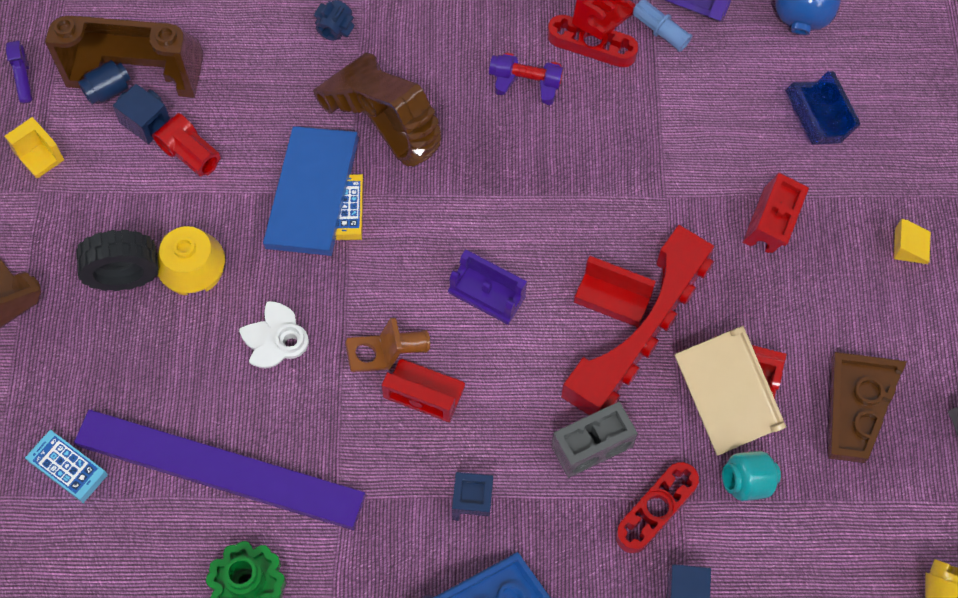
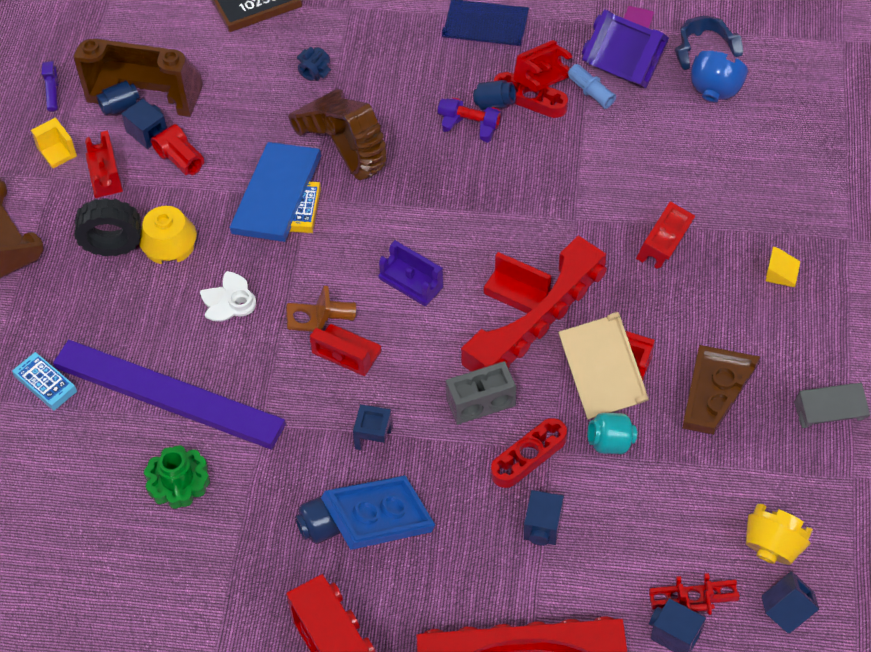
camera: 10 degrees right, 10 degrees down
clear blue bracket [785,71,860,145] -> none
none -> red hinge [85,130,123,198]
none -> dark blue brick [473,80,516,111]

